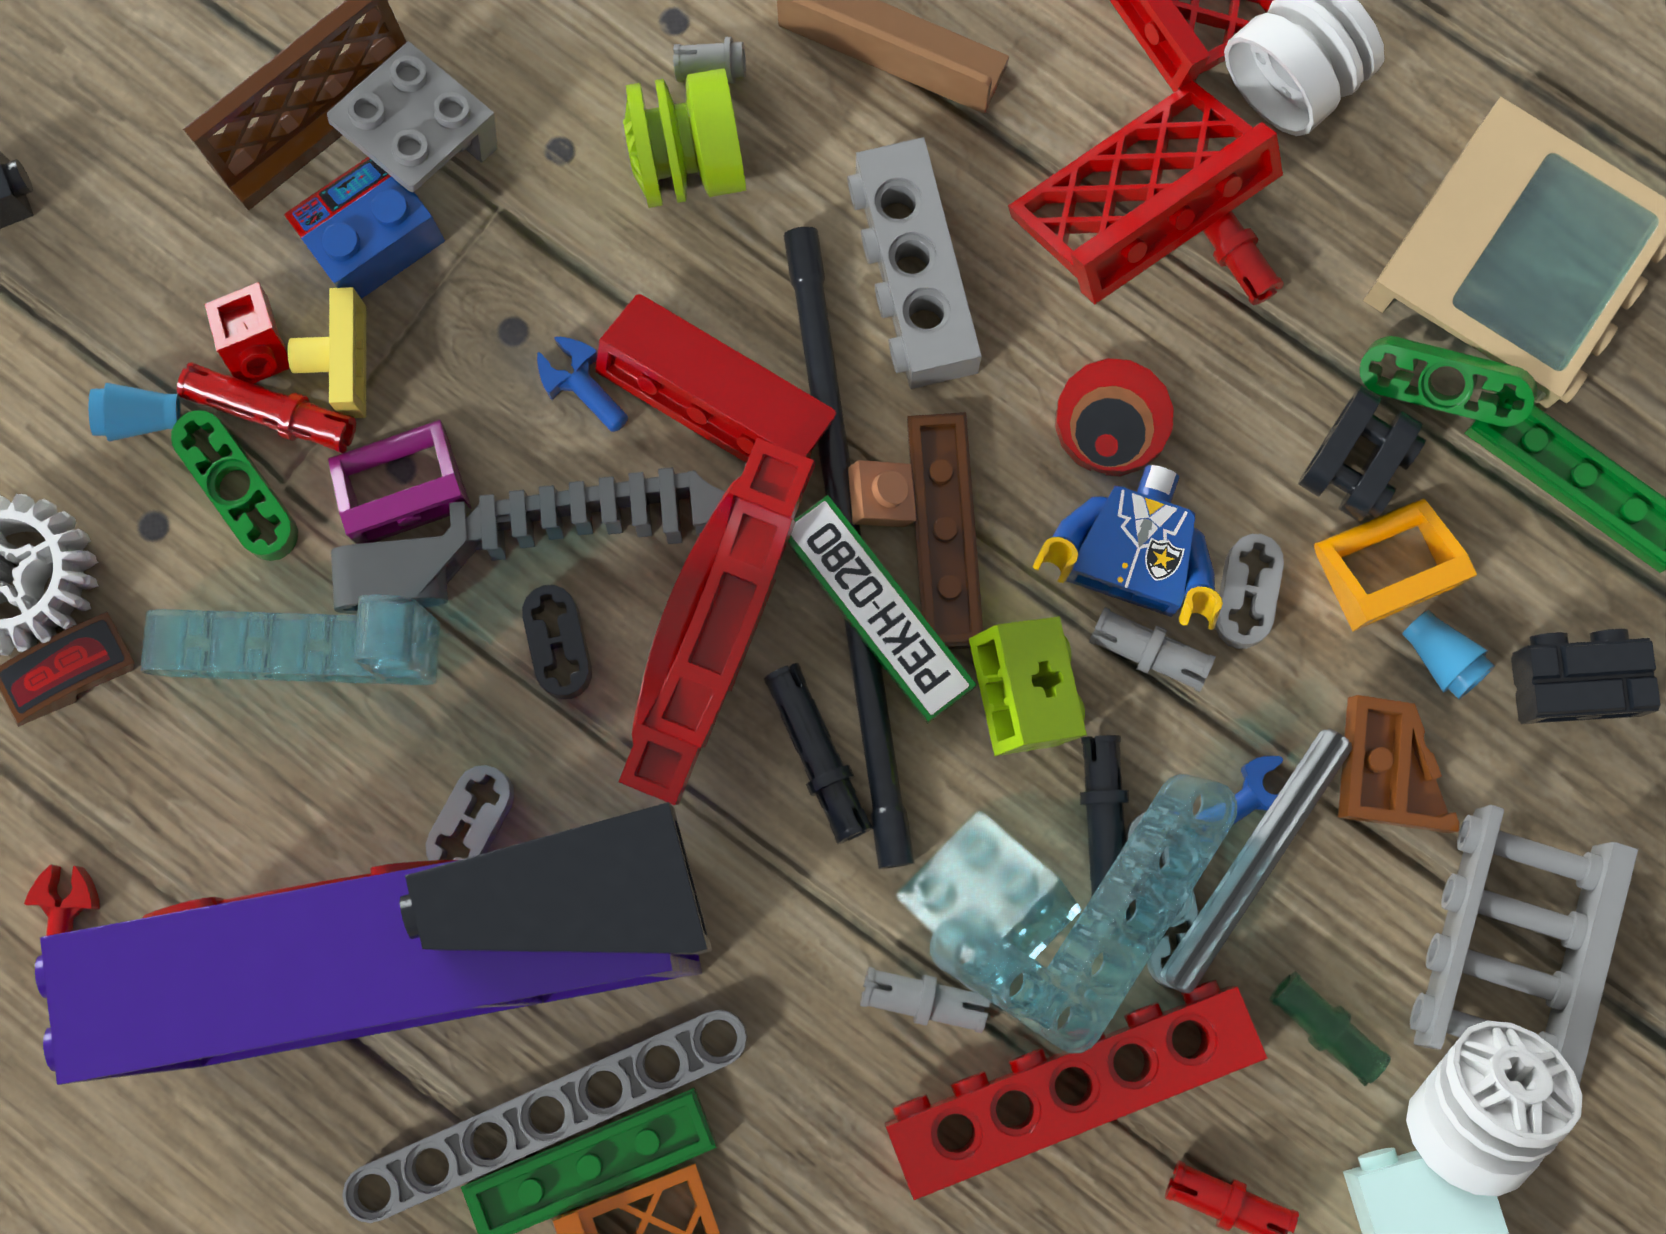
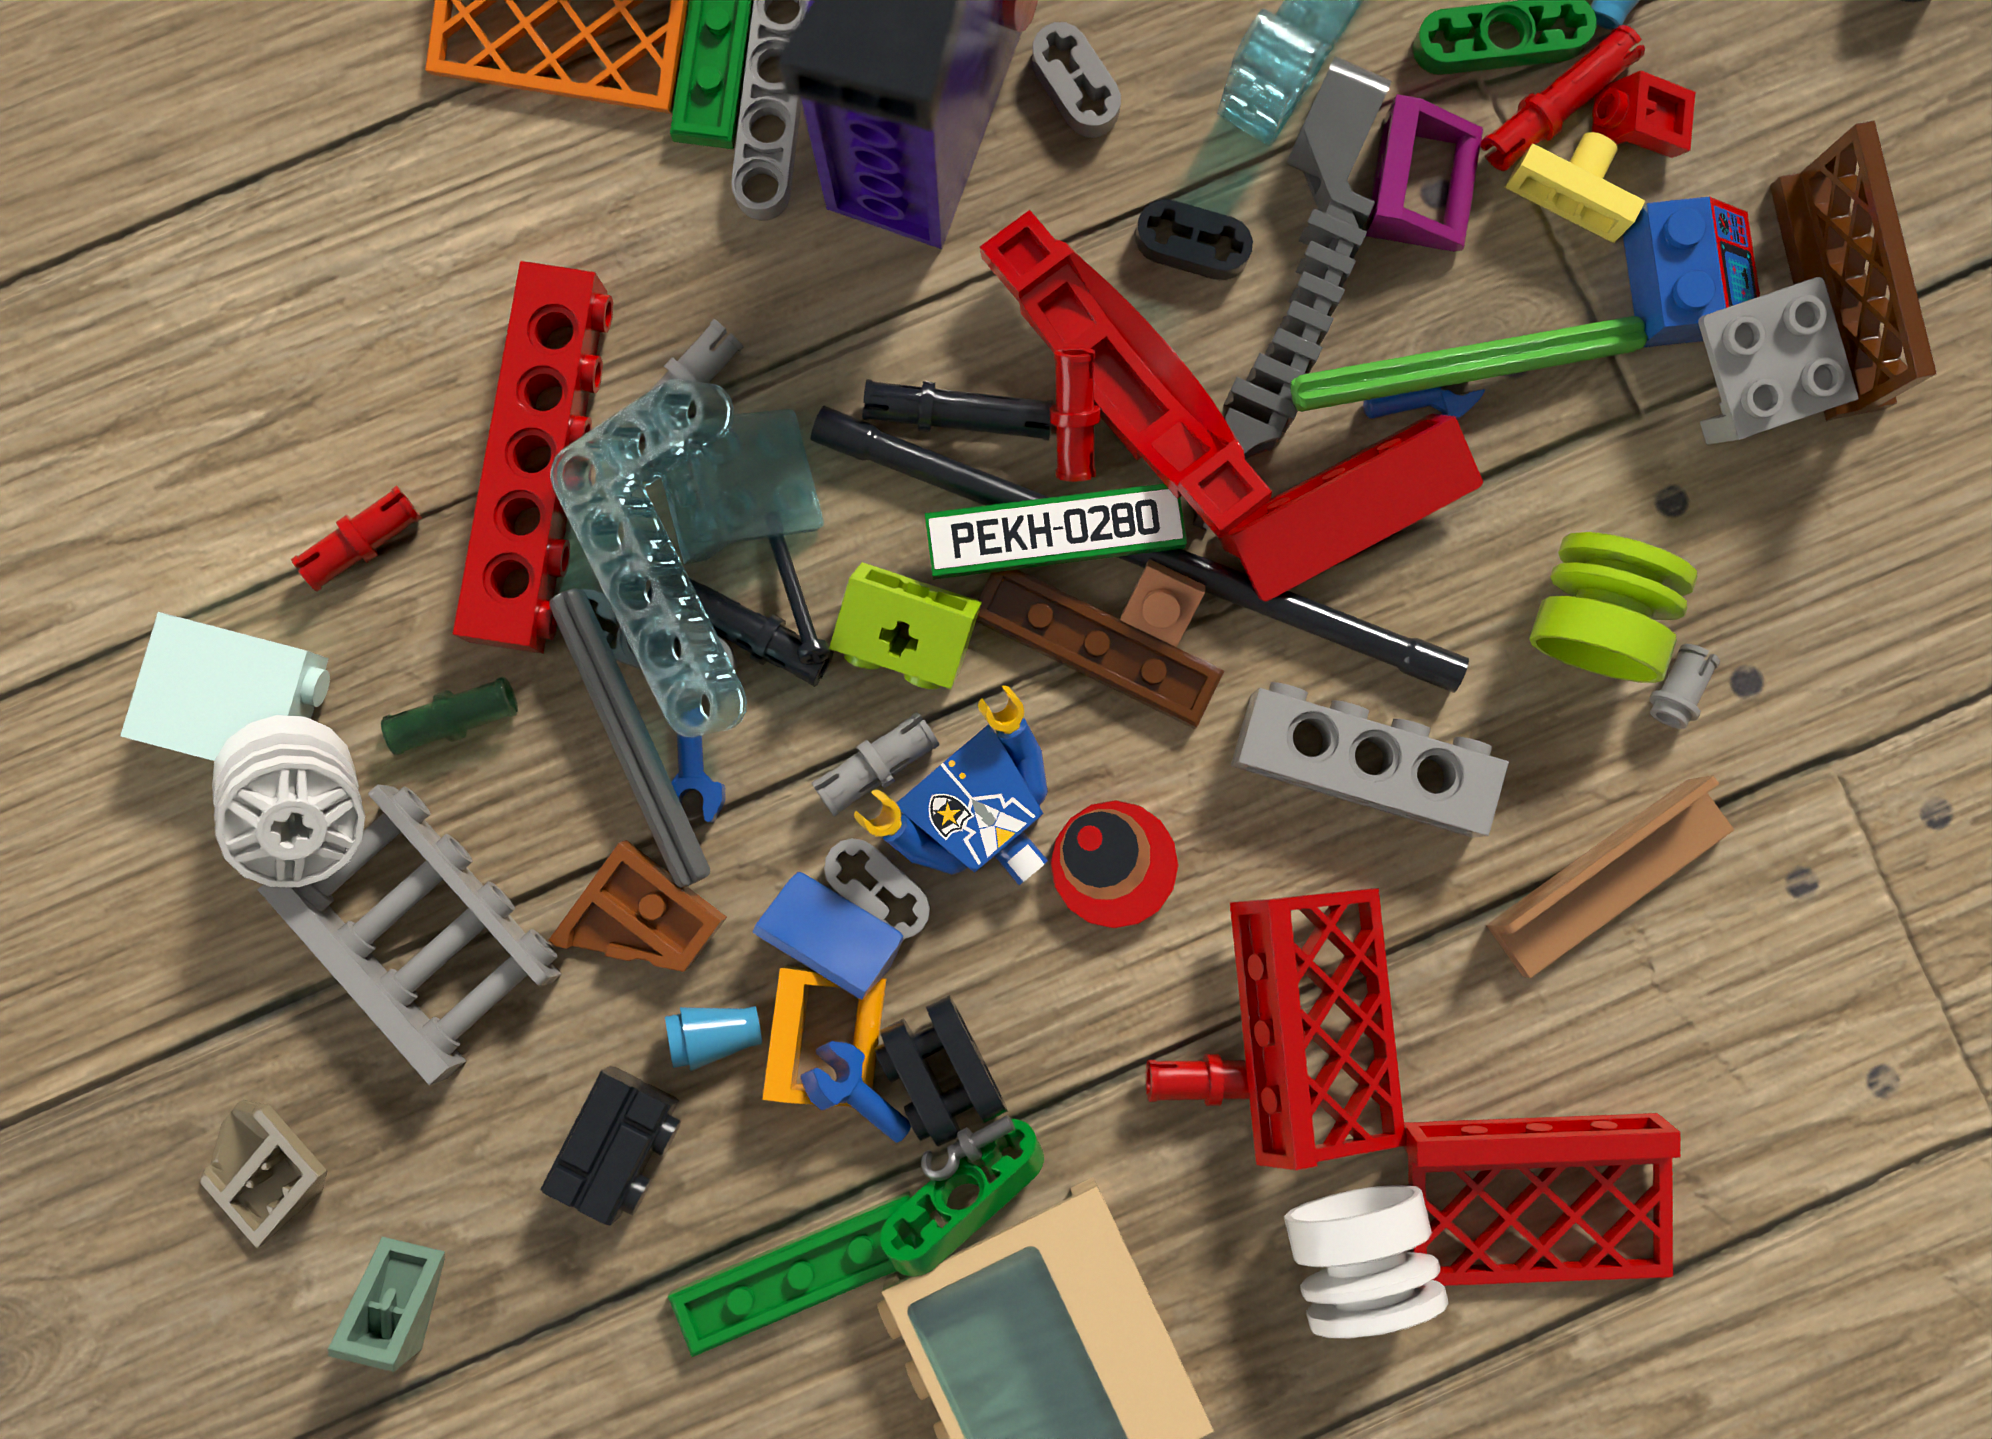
camera: 115 degrees right, 5 degrees up
none -> slope [753,872,903,999]
none -> black piece [762,512,830,665]
none -> blue bar [800,1041,911,1143]
none -> flat silver hand [921,1115,1015,1181]
none -> red pin [1050,347,1100,482]
none -> bright green axle [1290,316,1647,412]

